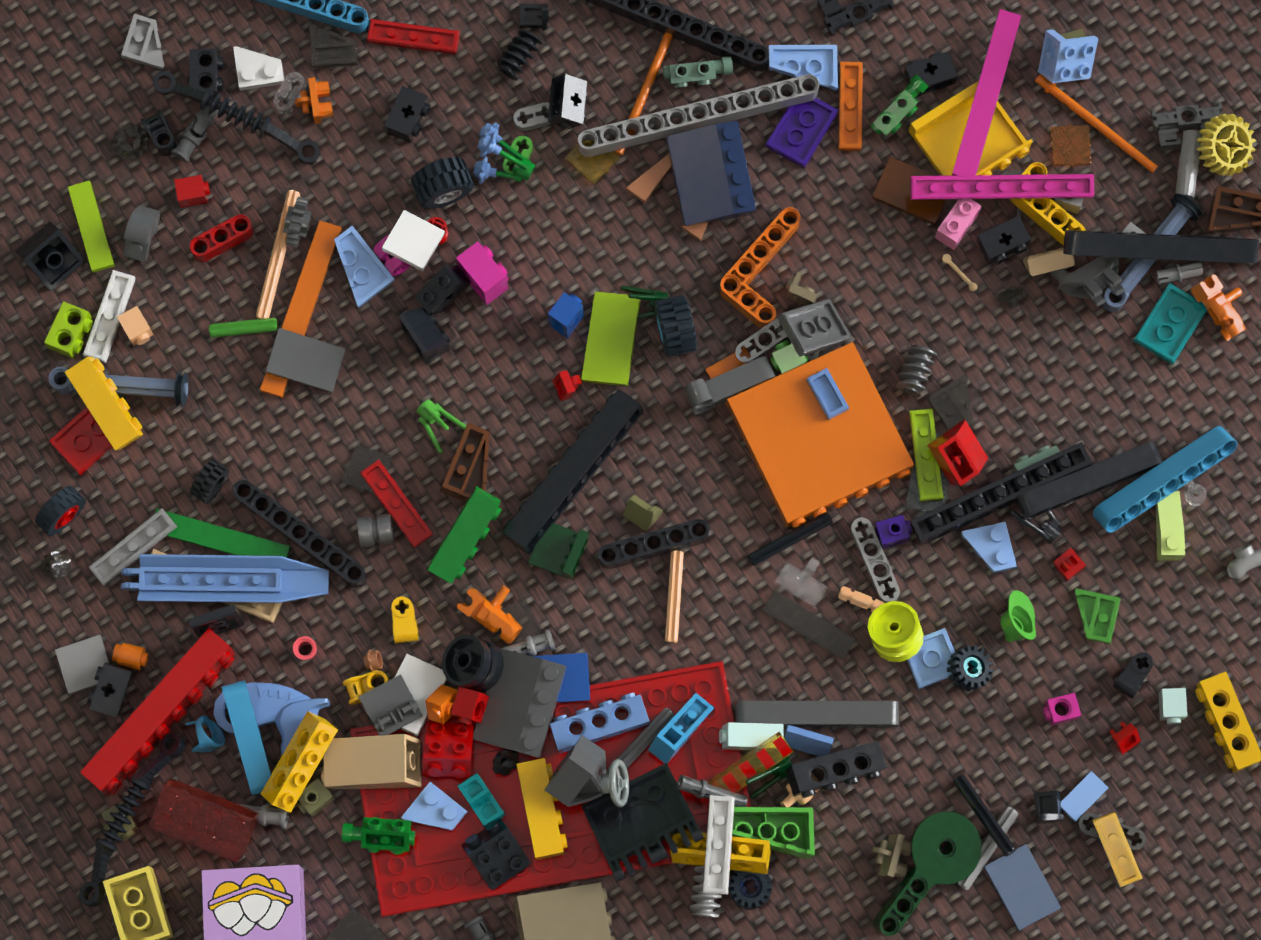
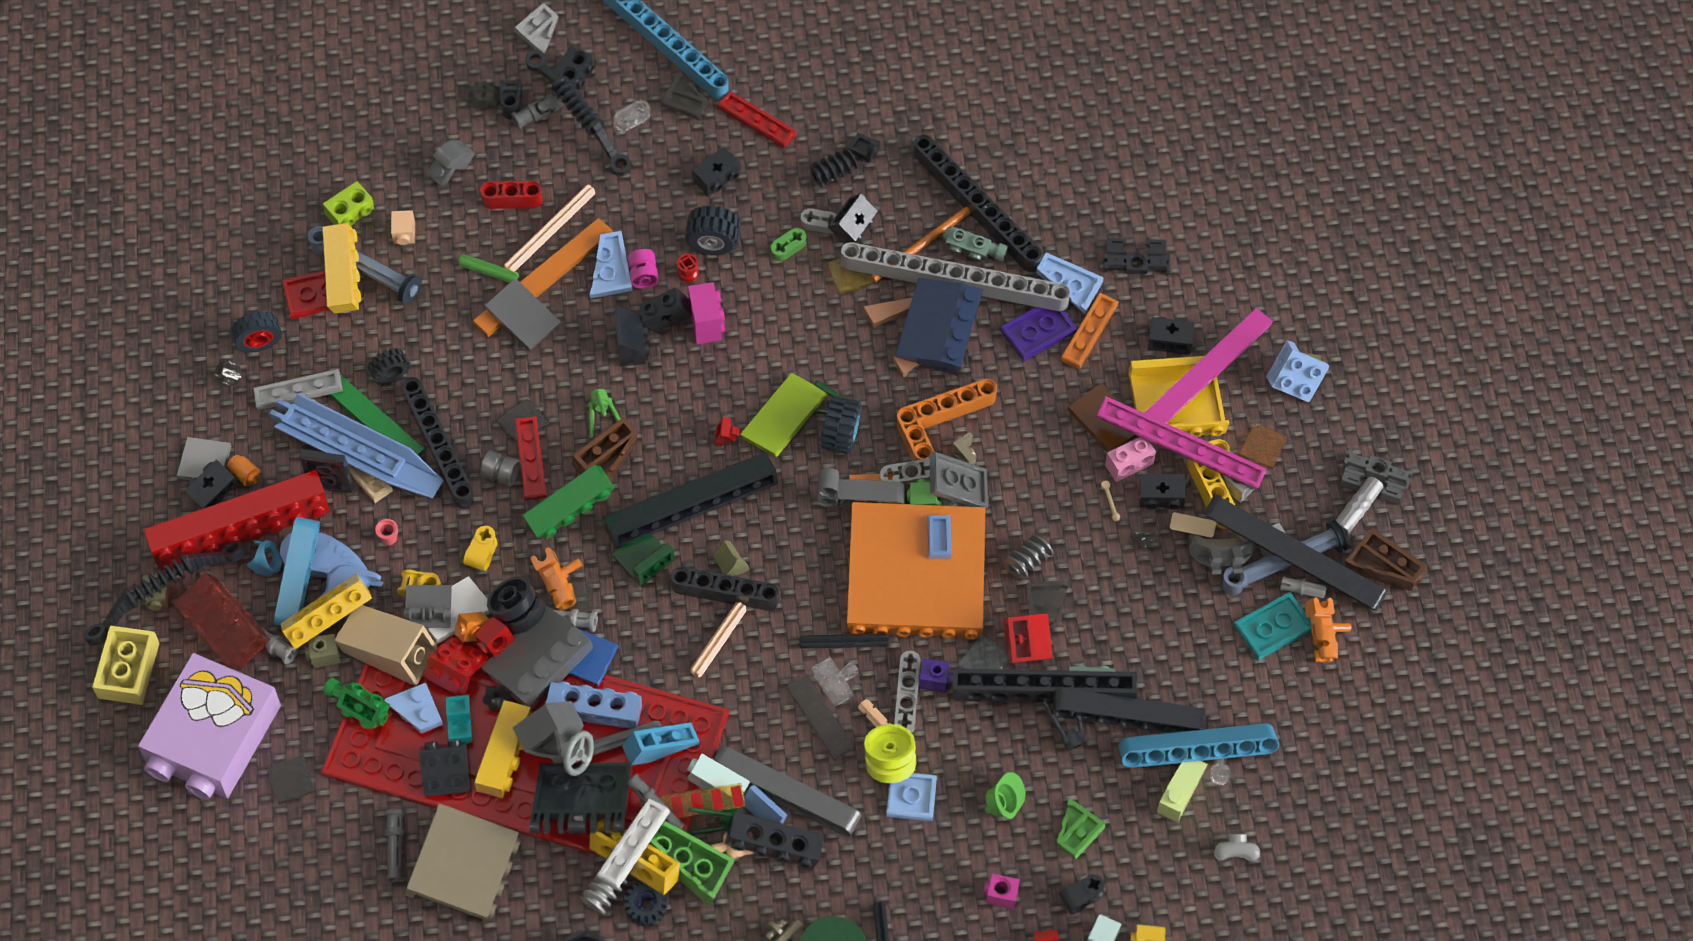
camera: 25 degrees right, 15 degrees down
black slope [15,221,85,291] -> none
lime tile [68,180,115,273] -> none
white tile [83,270,136,363] -> none
red brick [174,175,210,208] -> none
white wing [233,46,285,91] -> none
dark grey gear [283,197,312,247] -> none
orange hips [295,77,333,124] -> none
nougat plate [364,649,383,671] -> none
white tile [382,210,445,272] -> none
plant [473,122,535,184] -> none
blue brick [548,292,584,339] -> none
green brick [870,74,929,136] -> none
lime tile [909,409,943,502] -> none
black bush [947,646,994,691] -> none
light blue wing [961,522,1017,573] -> none
orange bar [1035,74,1158,173] -> none
red tile [1052,548,1086,581] -> none
light yellow gear [1196,114,1257,176] -> none

